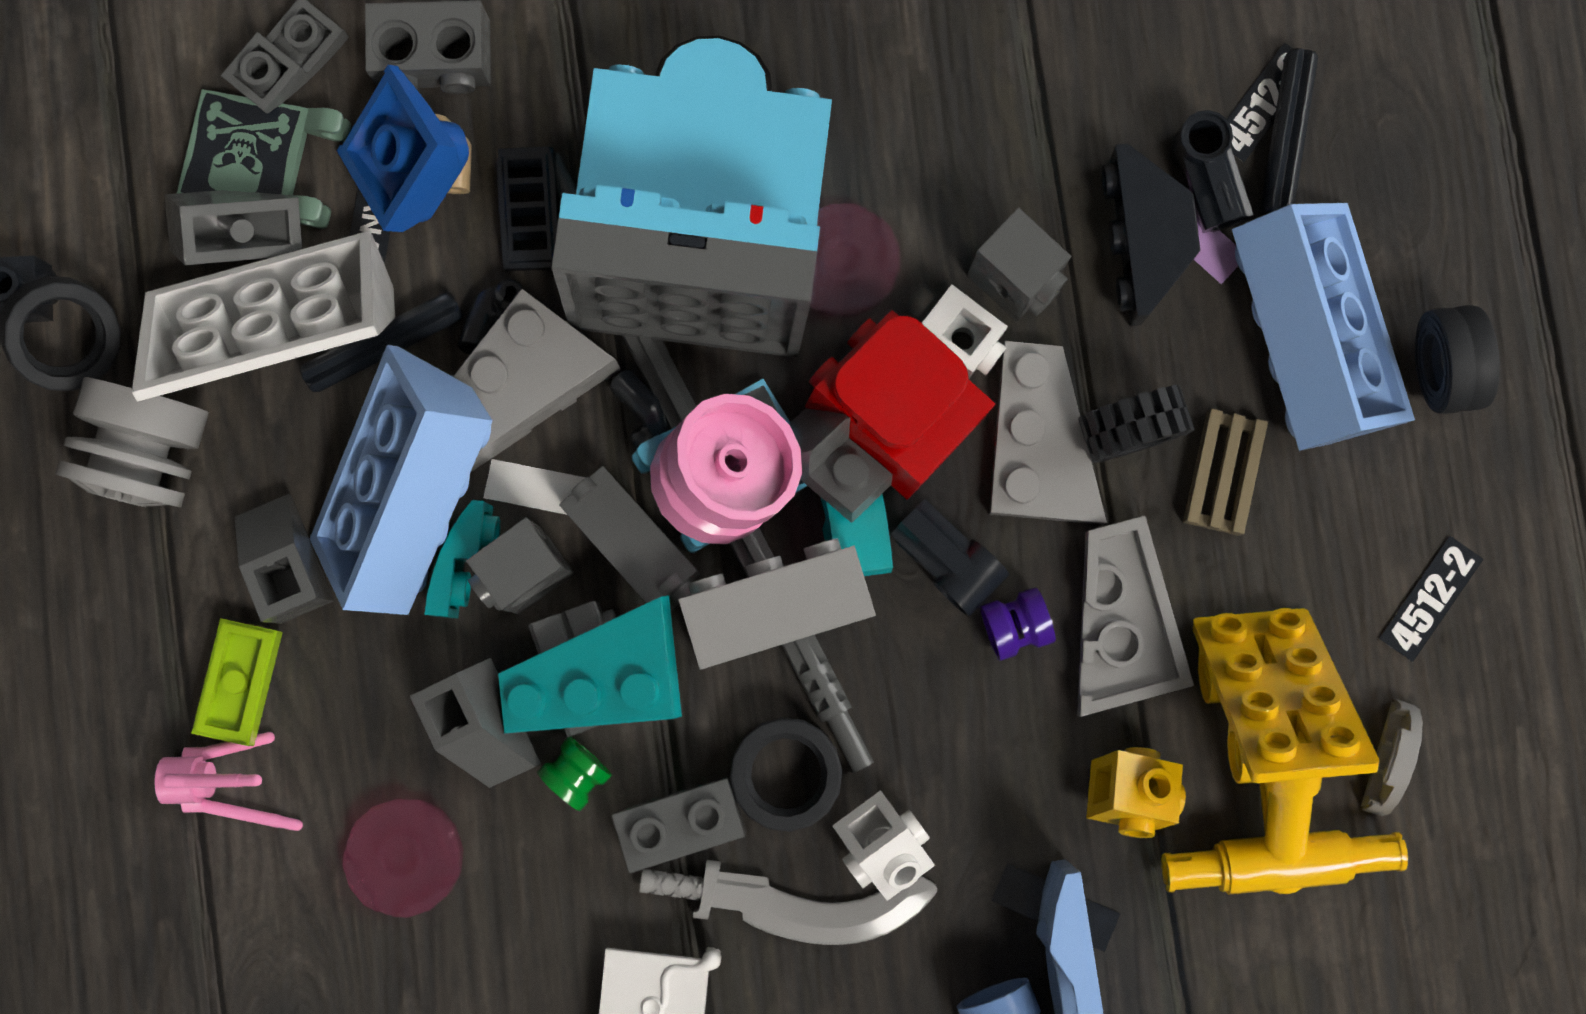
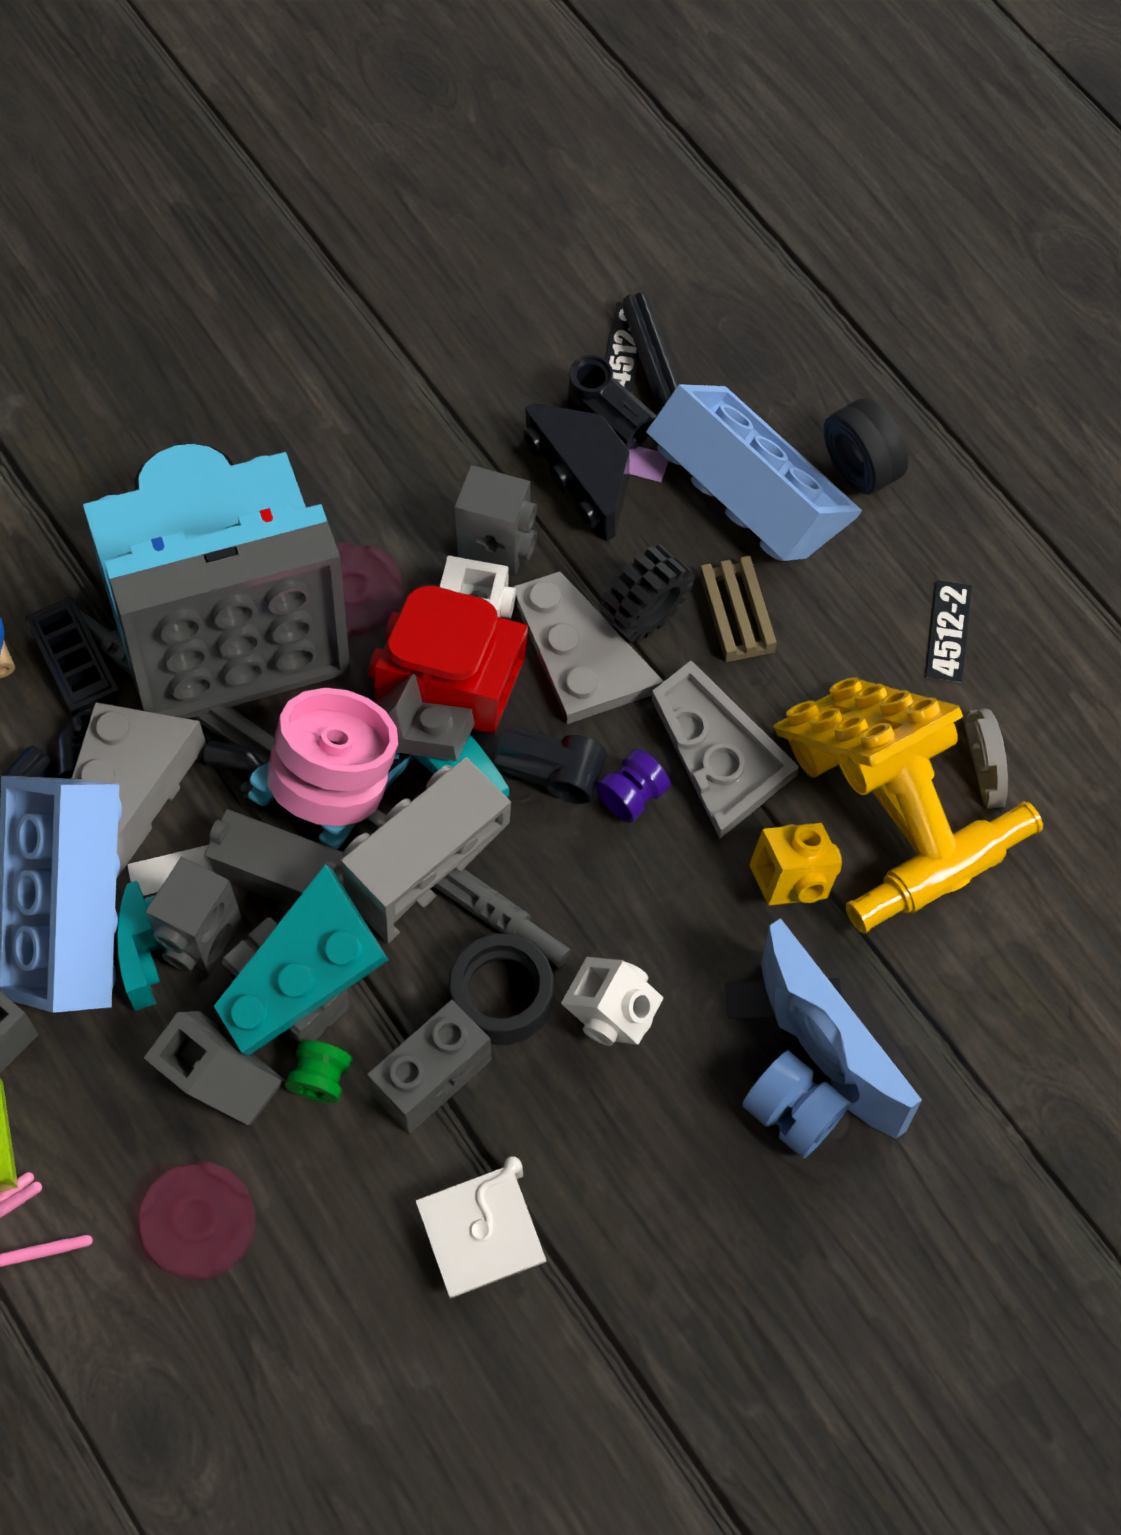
camera: 30 degrees left, 20 degrees down
light grey sword [640,860,937,945] -> none

